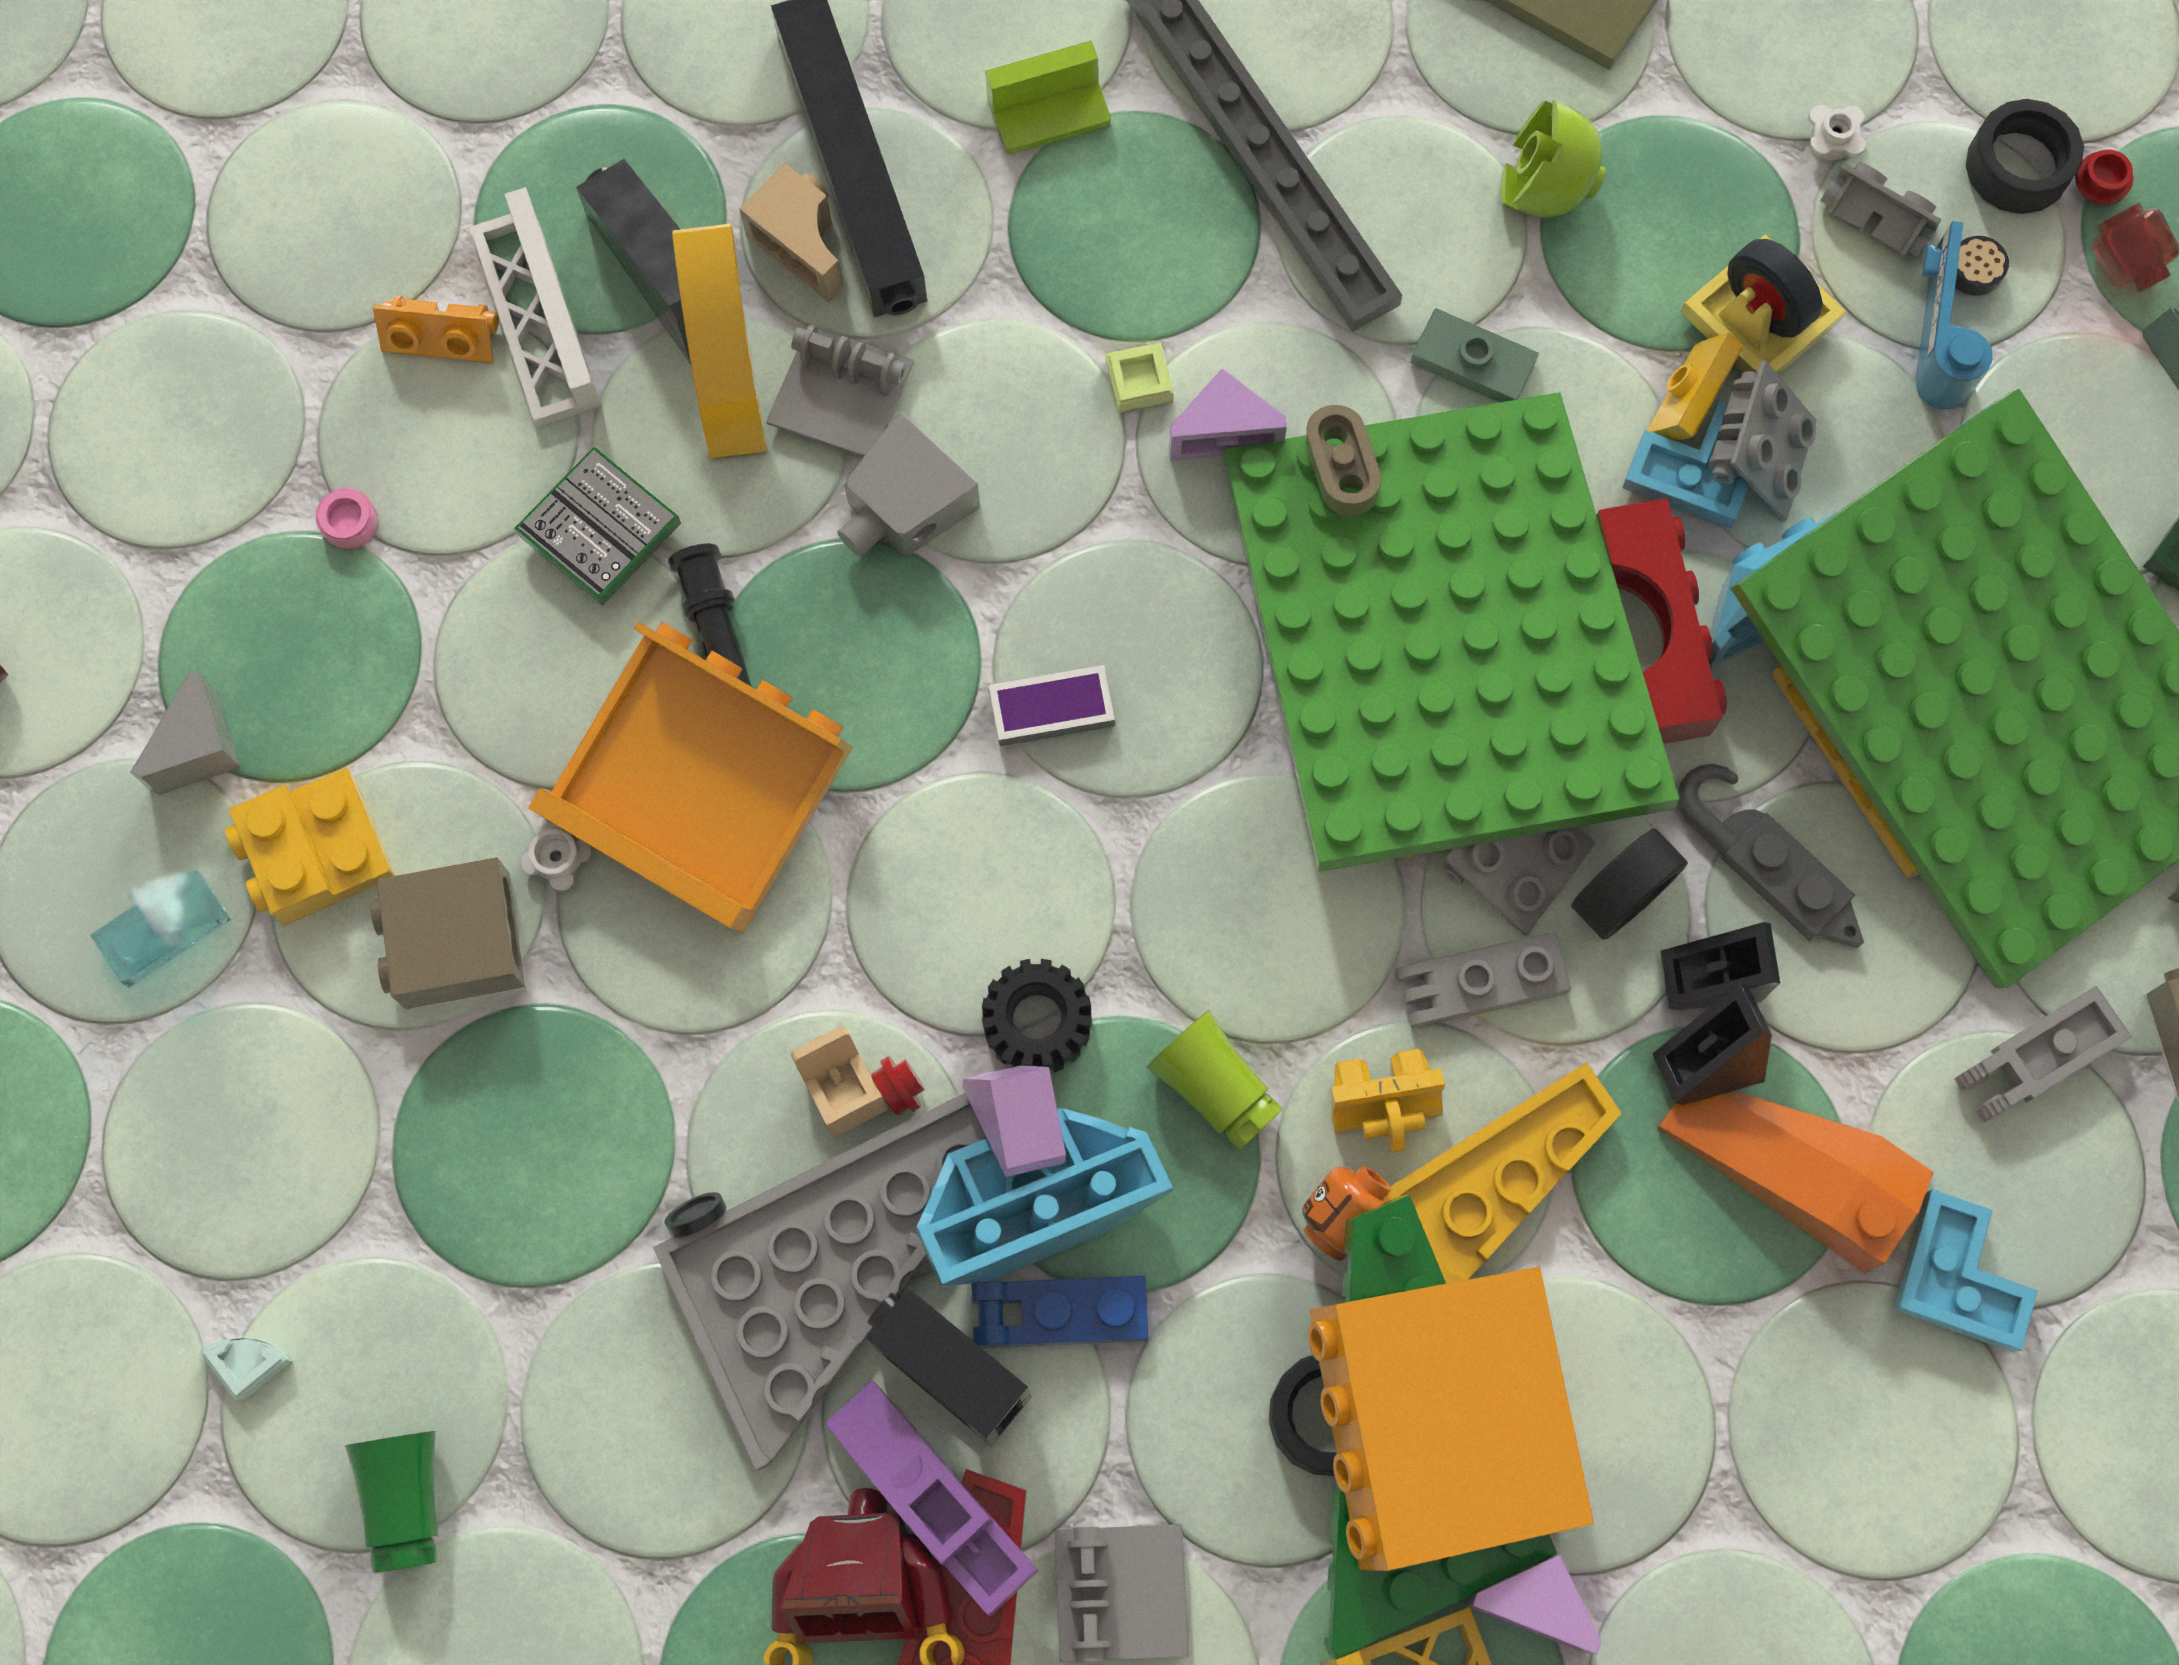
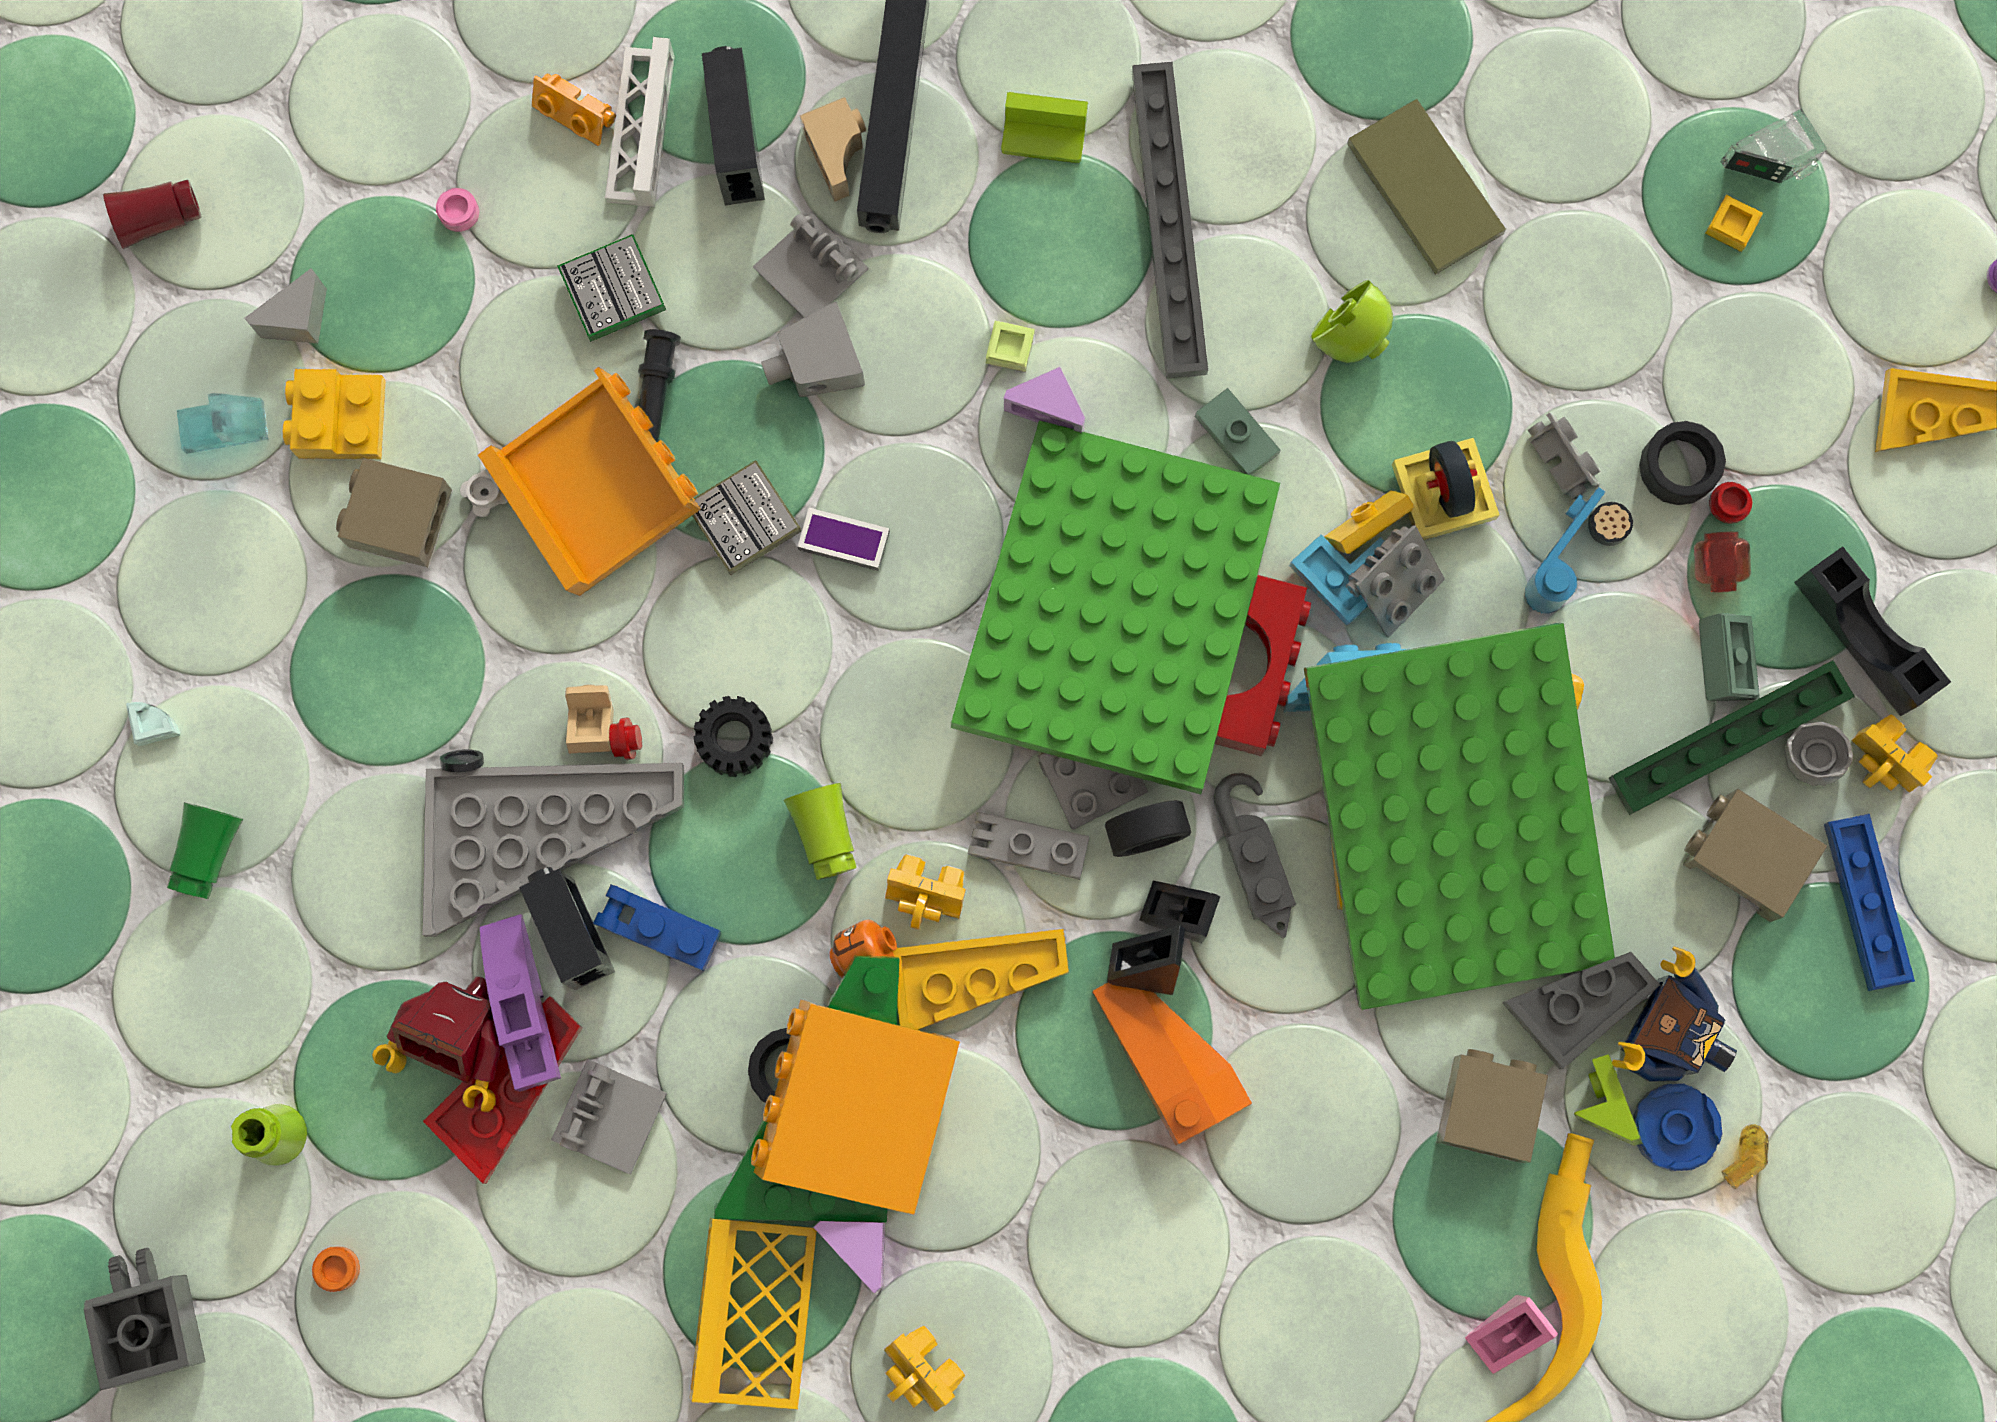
camera: 25 degrees right, 5 degrees up
yellow slope [672,223,767,459] -> none
medium azure wedge [916,1108,1173,1287] -> none
lavender slope [962,1066,1066,1177] -> none
dark tan plate [1306,405,1381,516] -> none
white plate [1808,105,1866,160] -> none
medium azure plate [1893,1189,2038,1353] -> none
light grey hinge [1954,986,2133,1123] -> none
none -> light grey tile [692,460,801,575]

